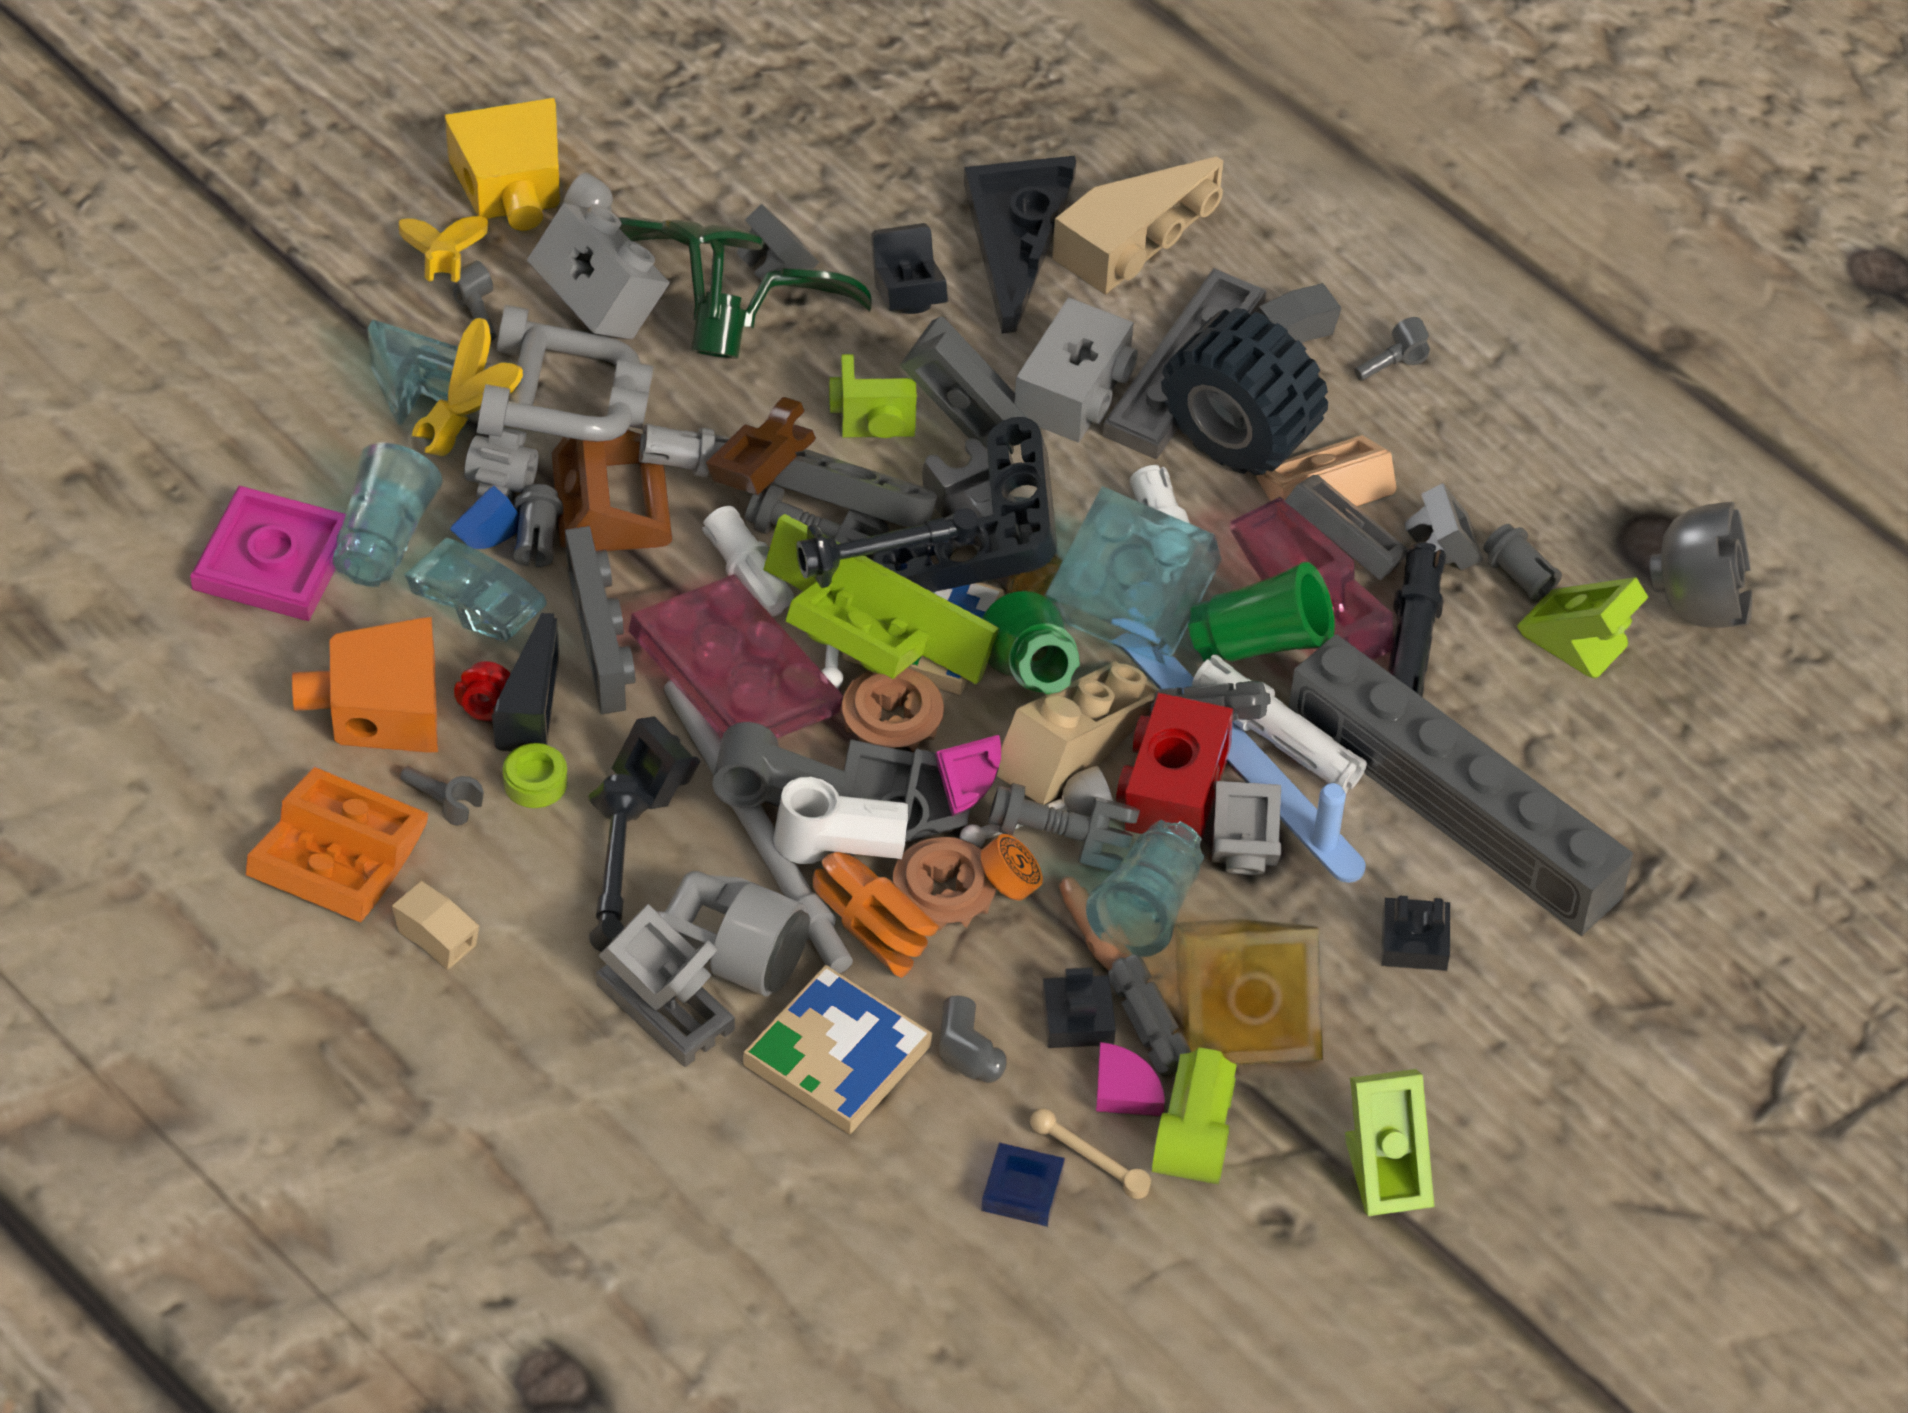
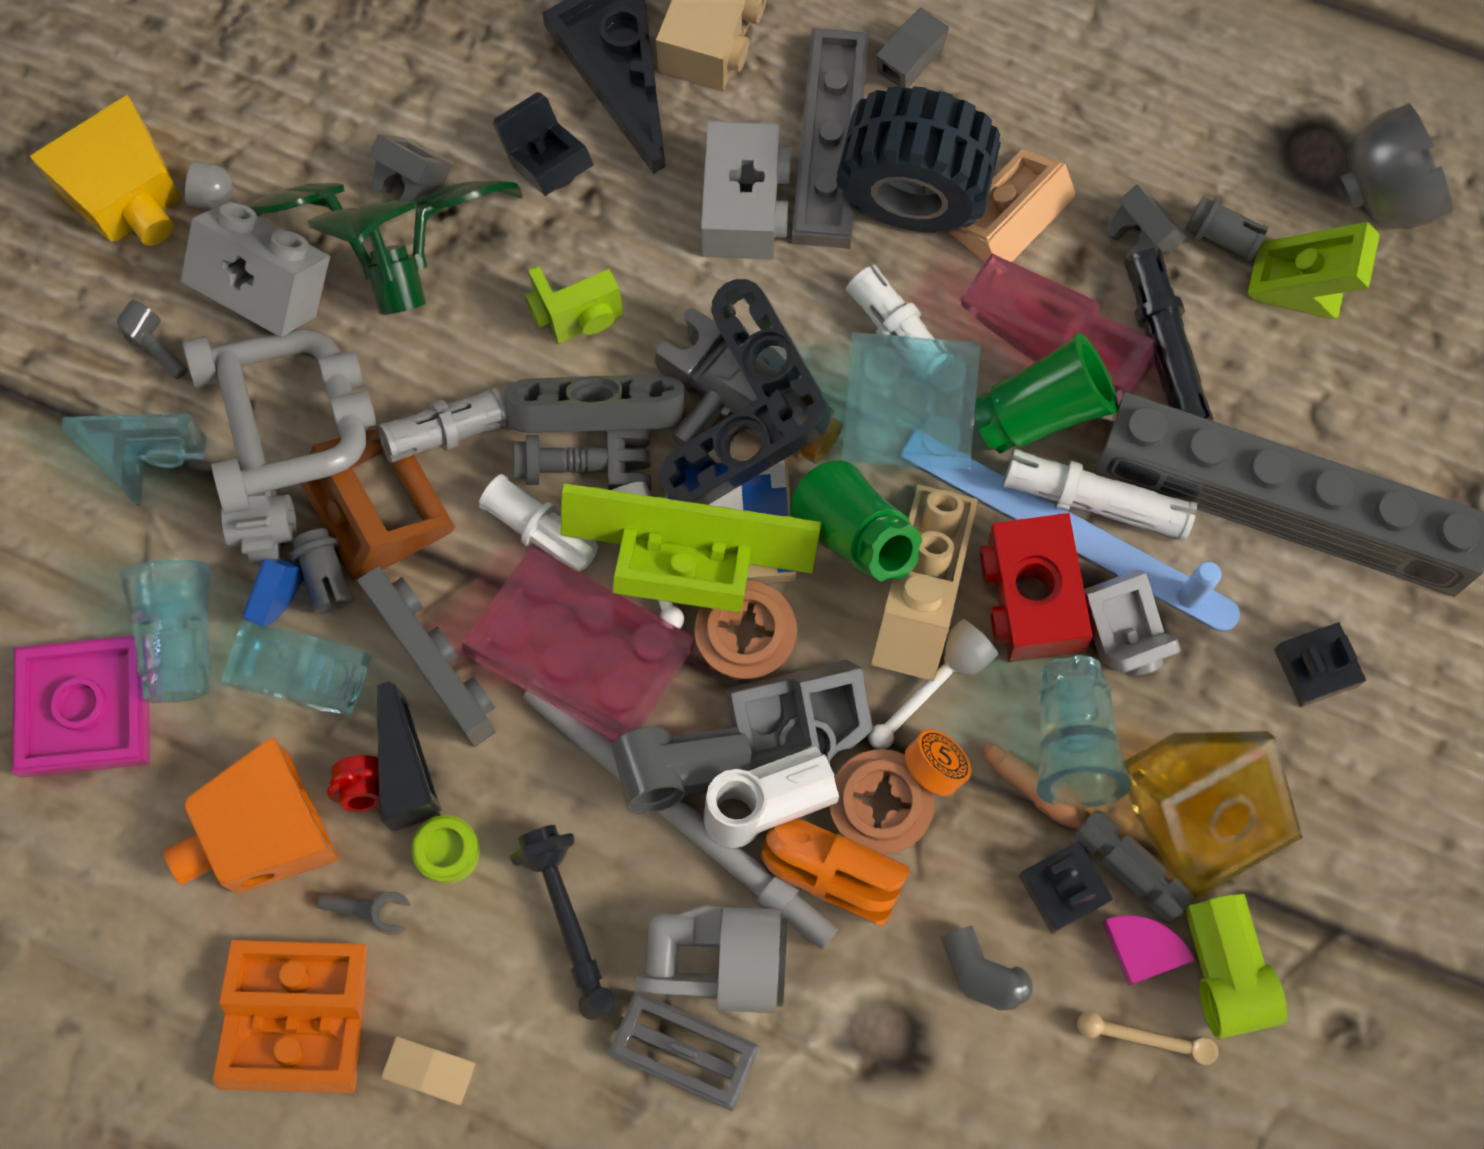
camera: 20 degrees left, 20 degrees up
yellow piece [399,216,488,282] -> none
yellow piece [412,318,523,456] -> none
light grey bracket [598,904,718,1011] -> none
black tile [611,716,701,809] -> none
reddish brown plate [706,397,816,495] -> none
tile [743,965,932,1135] -> none
black piece [796,508,978,588] -> none
dark grey panel [900,317,1027,449] -> none
dark pink tile [935,735,1001,817] -> none
clear blue tile [981,1142,1065,1227] -> none
dark grey hinge [988,783,1140,873] -> none
dark grey axle [1150,681,1271,721] -> none
flat silver tile [1284,474,1408,580] -> none
lime slope [1345,1069,1434,1216] -> none
dark grey hand [1354,317,1430,381] -> none

